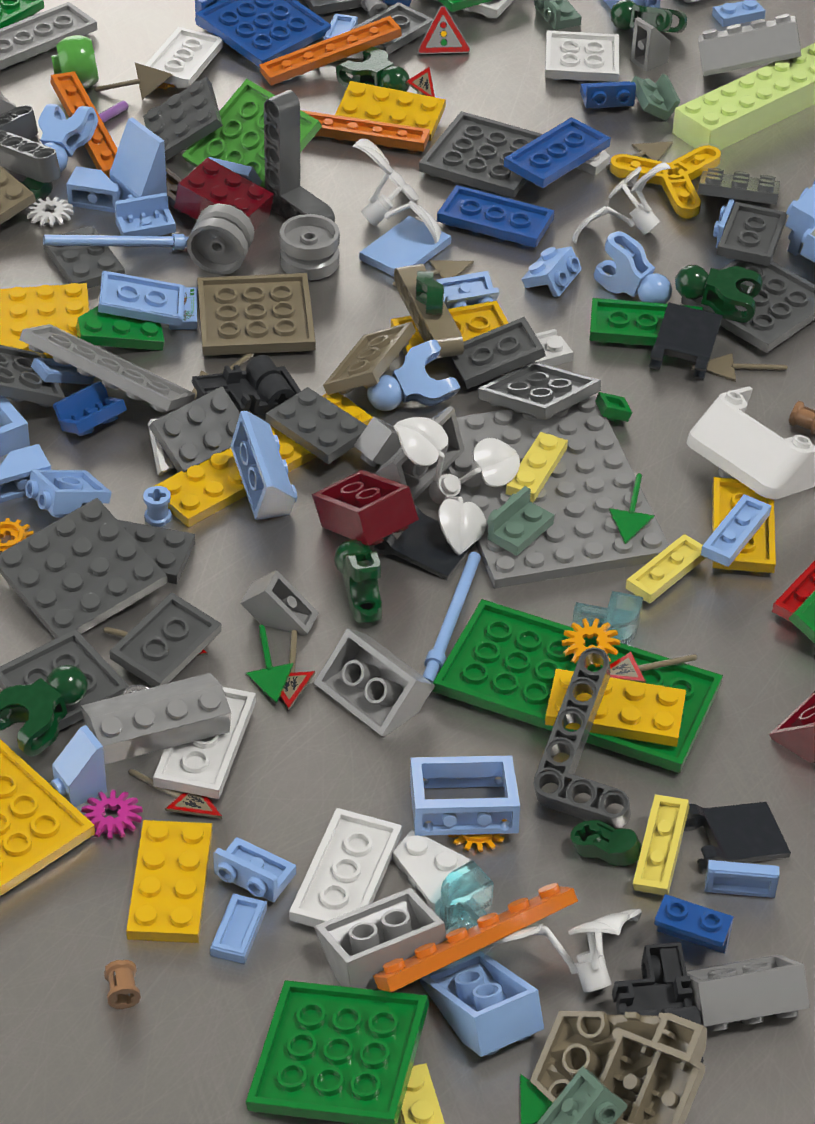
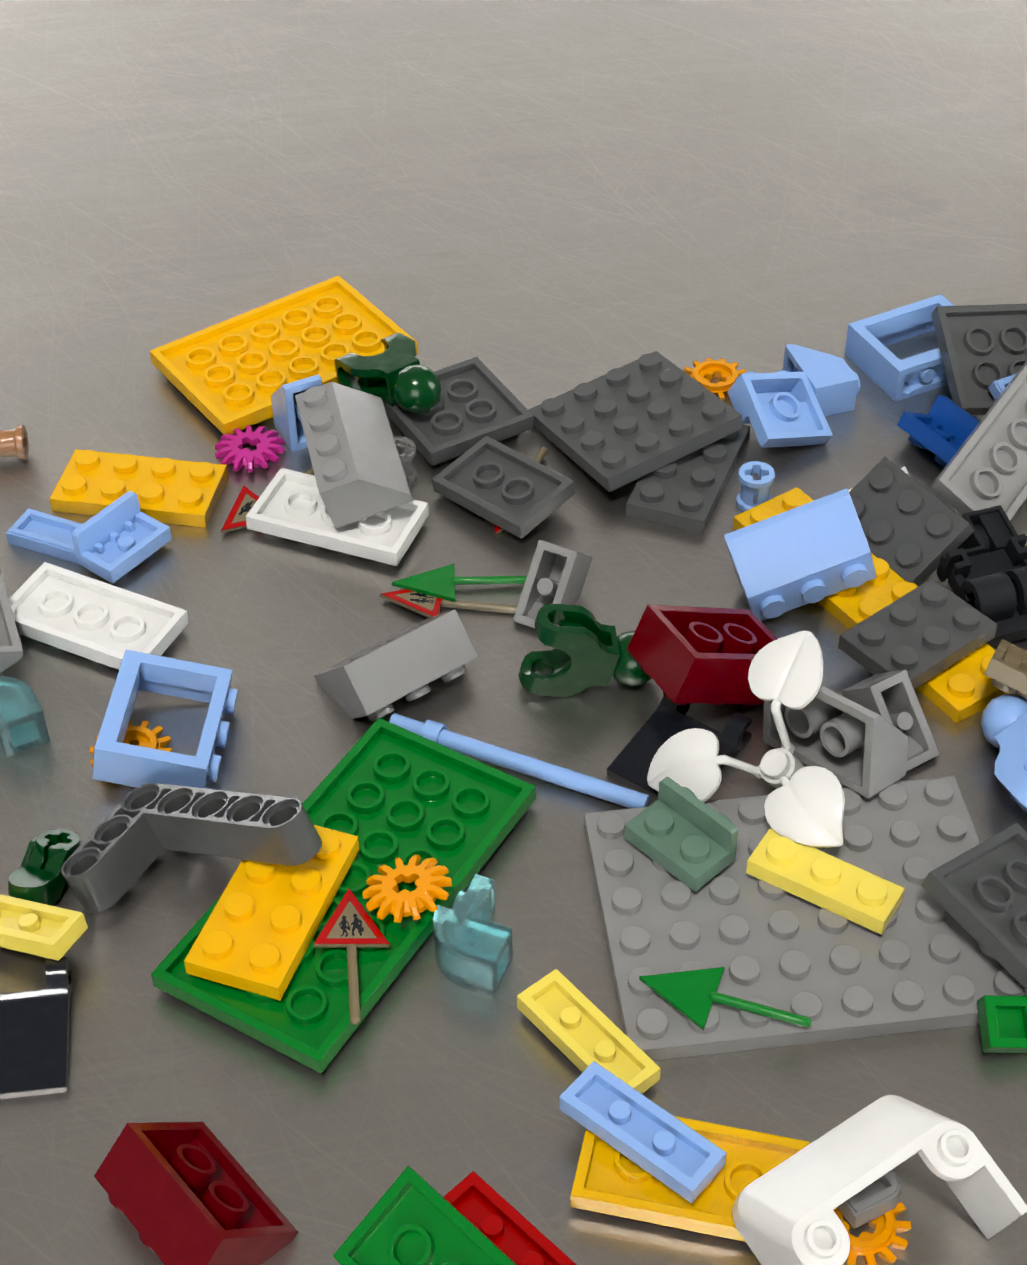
camera: 100 degrees right, 0 degrees up
white wing [393,830,471,912] -> none

